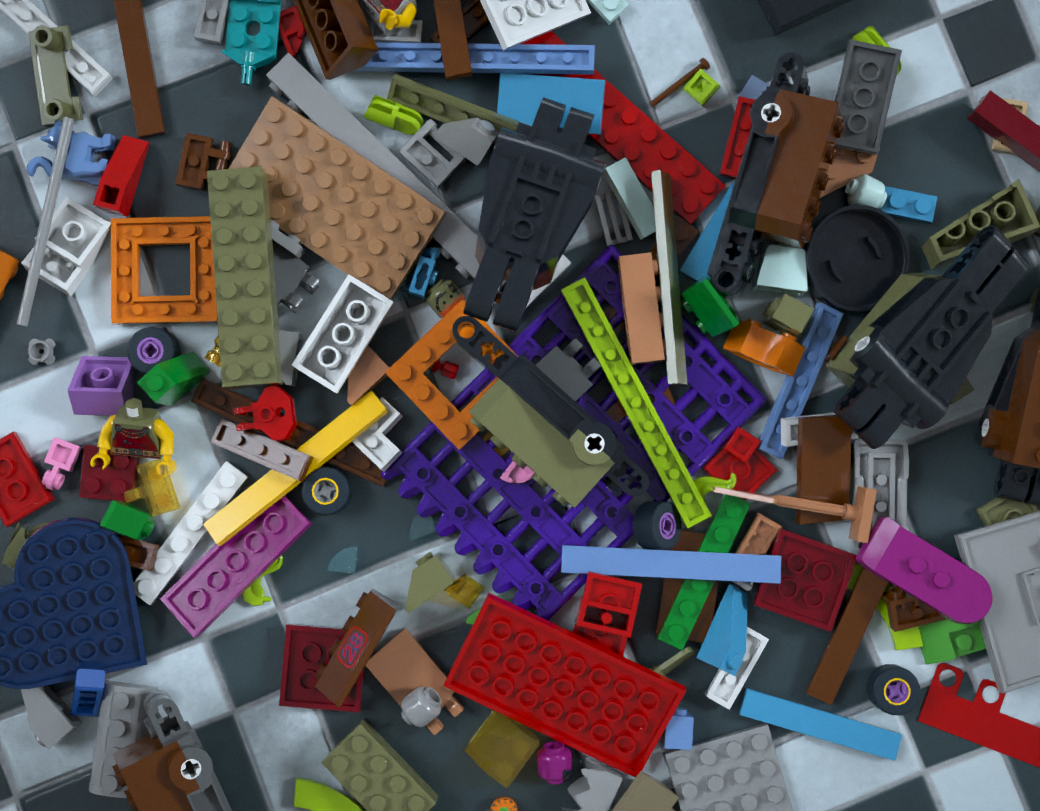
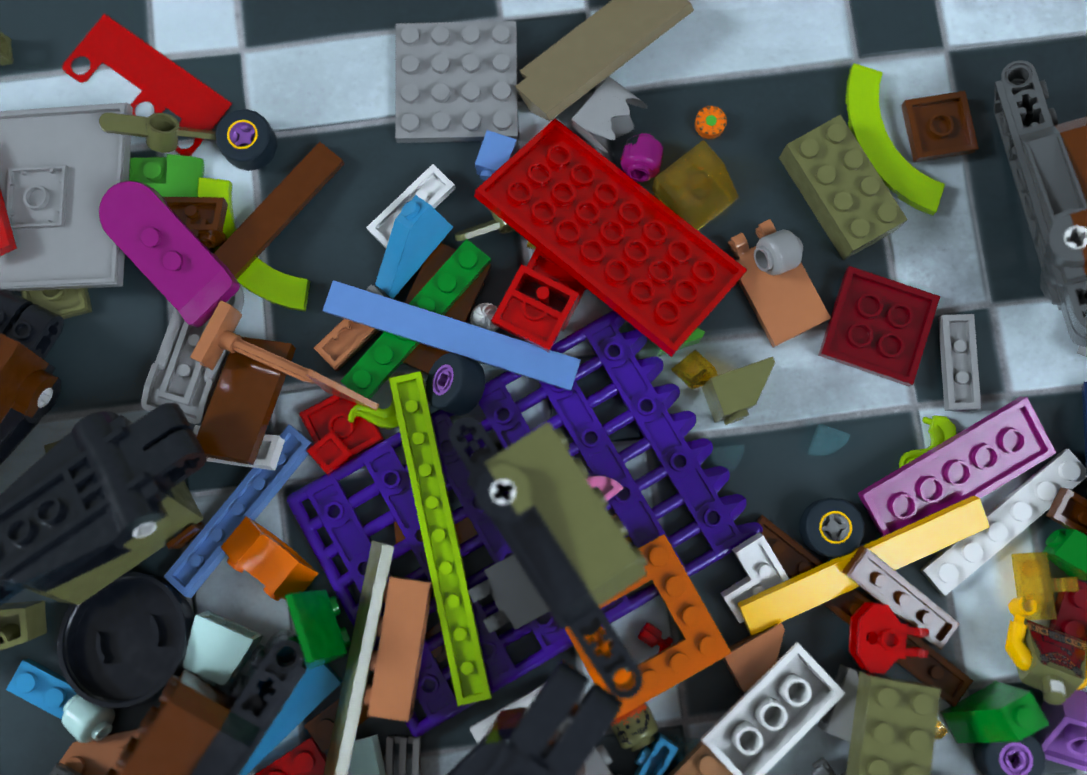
camera: 160 degrees left, 5 degrees down
reddish brown slope [315,589,400,707] -> none
dark azure tile [739,688,902,761] -> none
dark red plate [753,528,857,632] -> none
olive brick [763,294,814,336] -> none
none -> olive piece [99,113,216,153]
none -> white plate [470,303,499,332]
none -> light grey plate [938,314,981,411]

